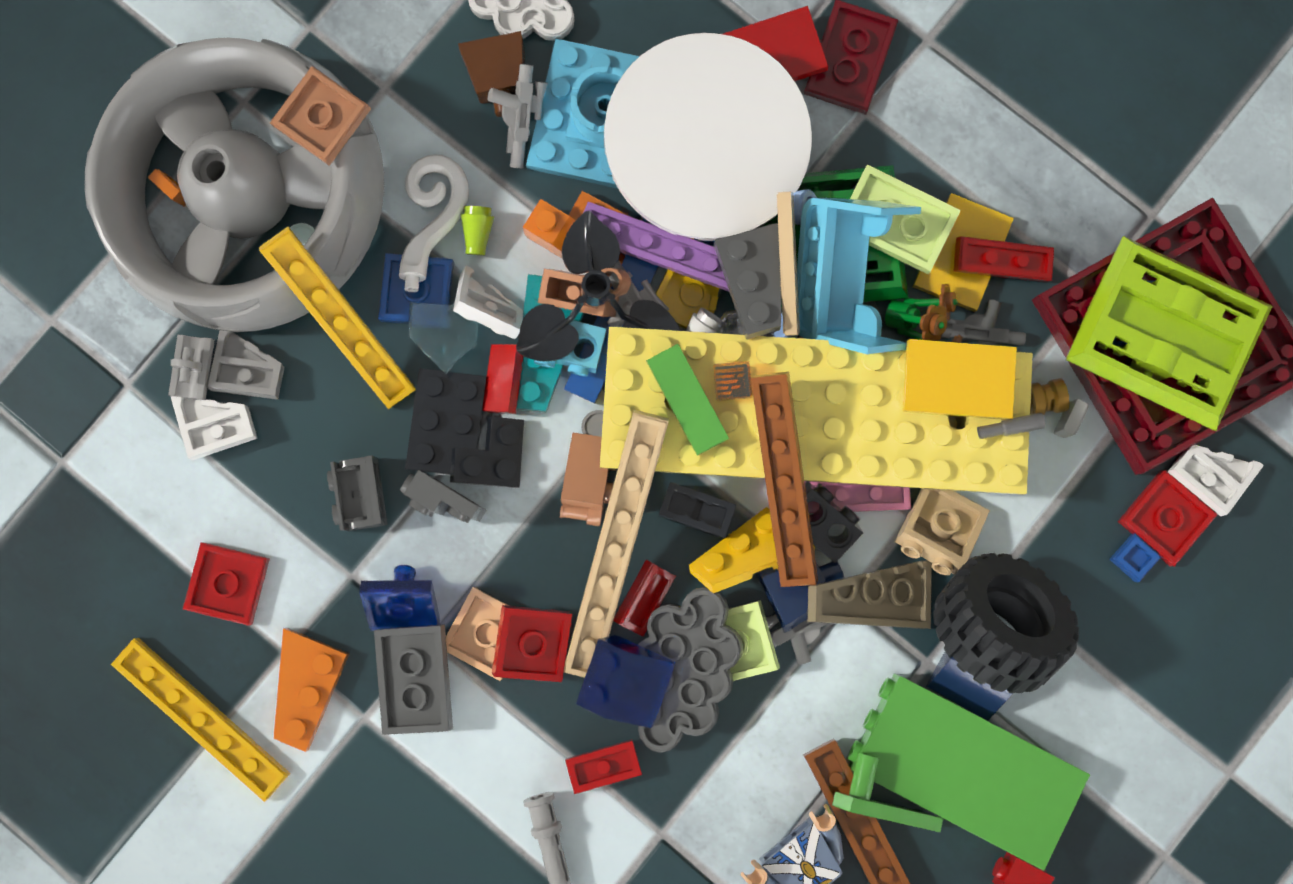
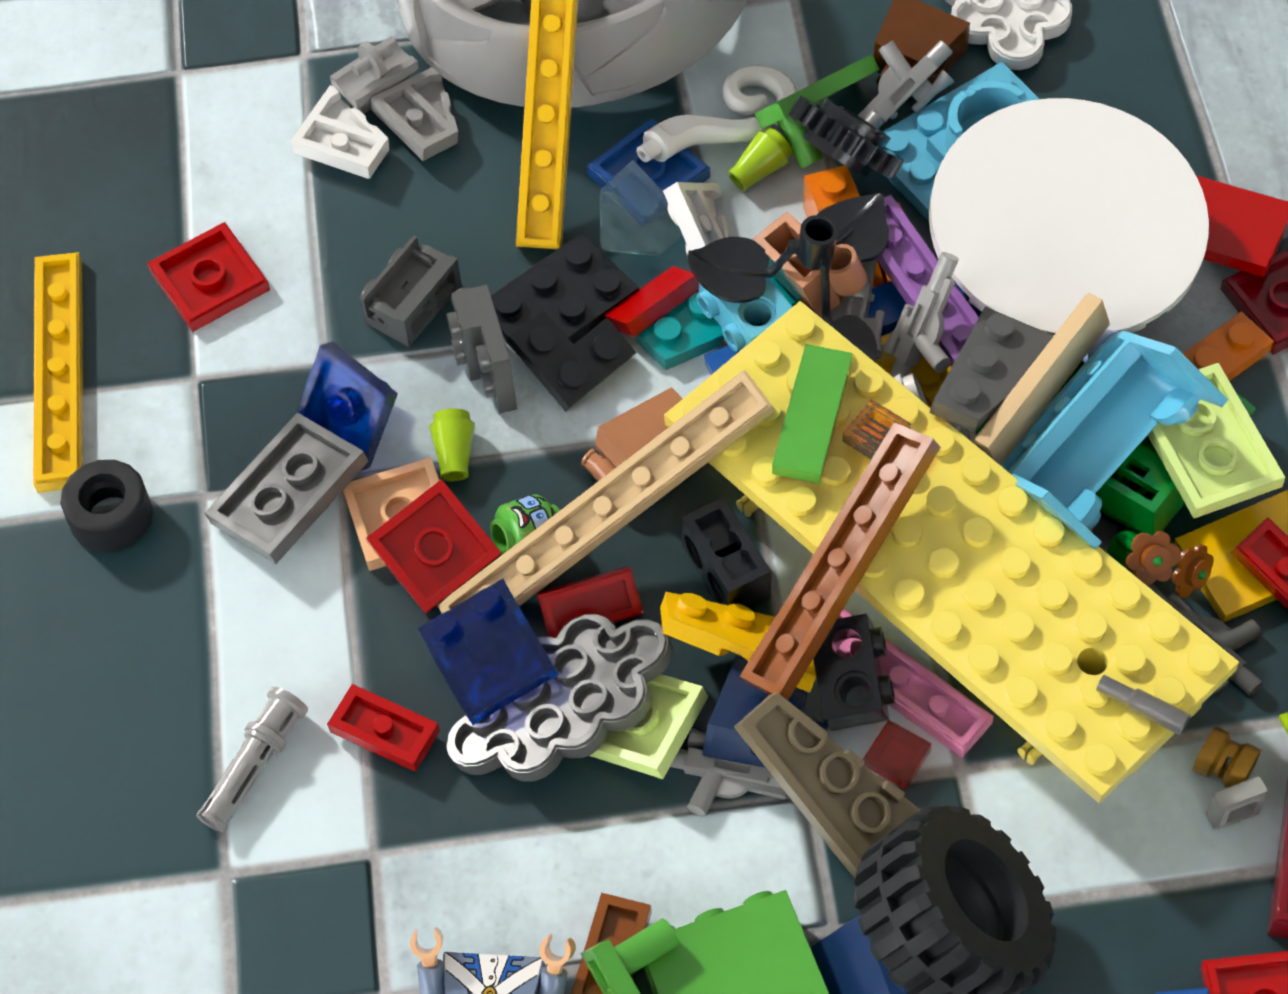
camera: 45 degrees right, 25 degrees down
orange wing [274,628,349,752] -> none
tan plate [895,488,990,575] -> none
yellow tile [902,339,1017,419] -> none
none -> black tyre [60,459,153,552]
none -> lime cone [429,408,475,481]
none -> bright green head [490,494,560,555]
none -> bright green piece [754,54,880,169]
none -> black gear [789,95,904,179]
none -> clear red tile [863,719,932,790]
none -> light grey piece [882,252,959,377]
none -> orange plate [1183,311,1274,381]

